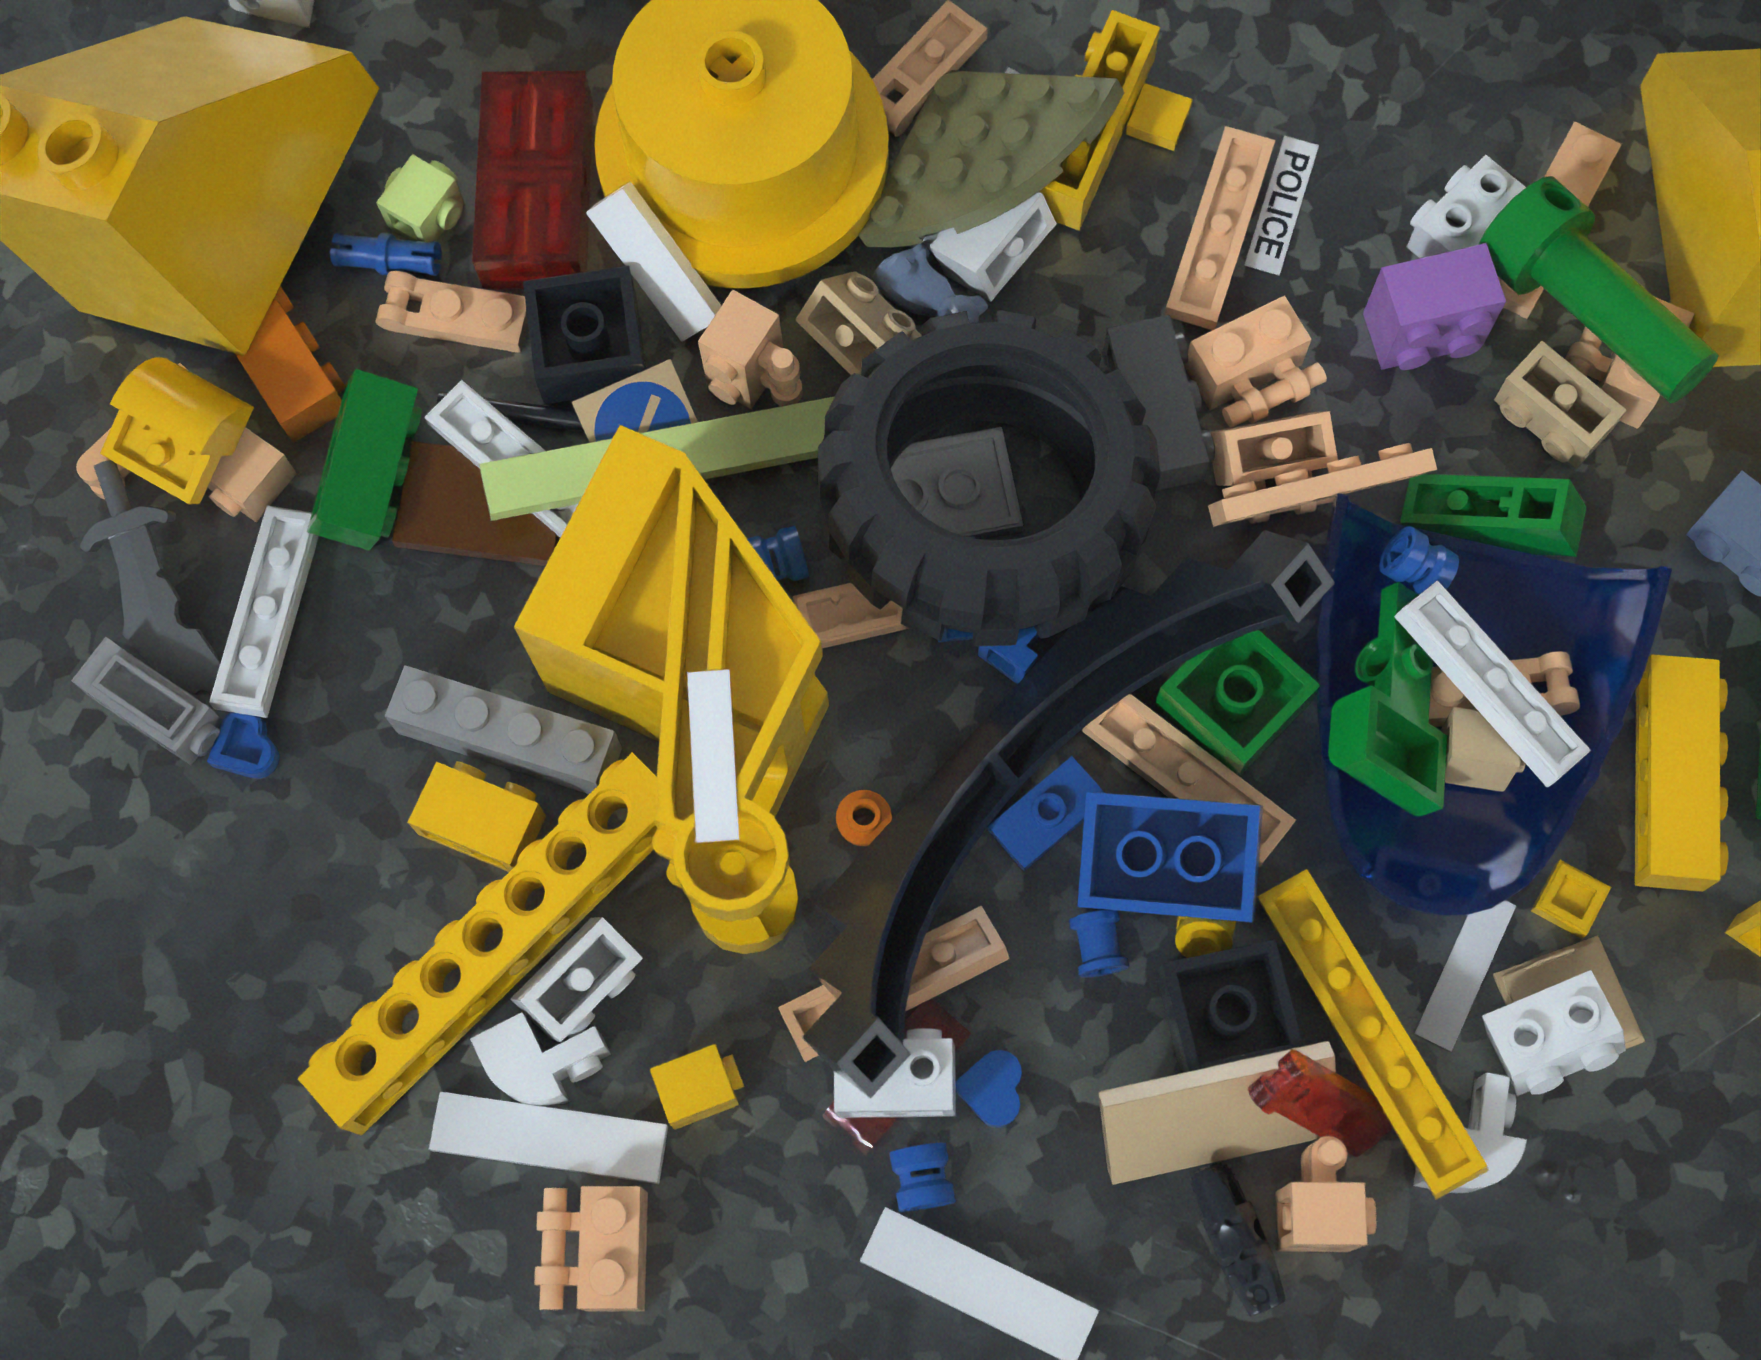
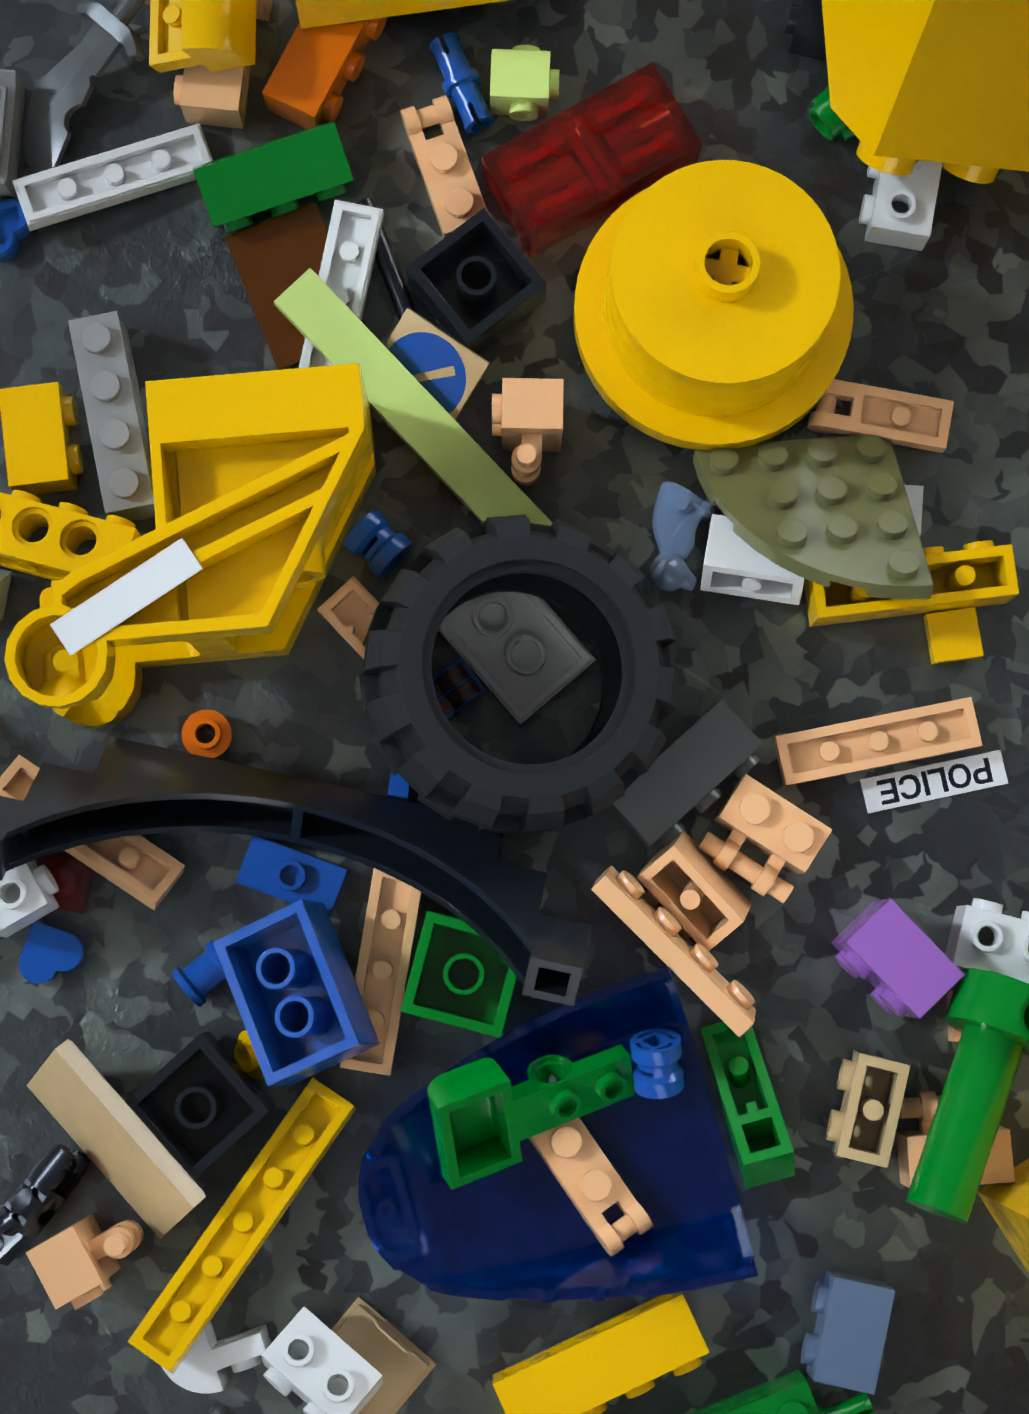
camera: 55 degrees right, 10 degrees up
white tile [586,181,722,342] -> none
tan brick [795,271,922,376] -> none
clear red plate [1248,1049,1393,1158] -> none
white tile [1394,581,1591,788] -> none
white sticker [1415,888,1516,1052] -> none
tan brick [1440,707,1526,792] -> none
yellow tile [1531,859,1611,939] -> none

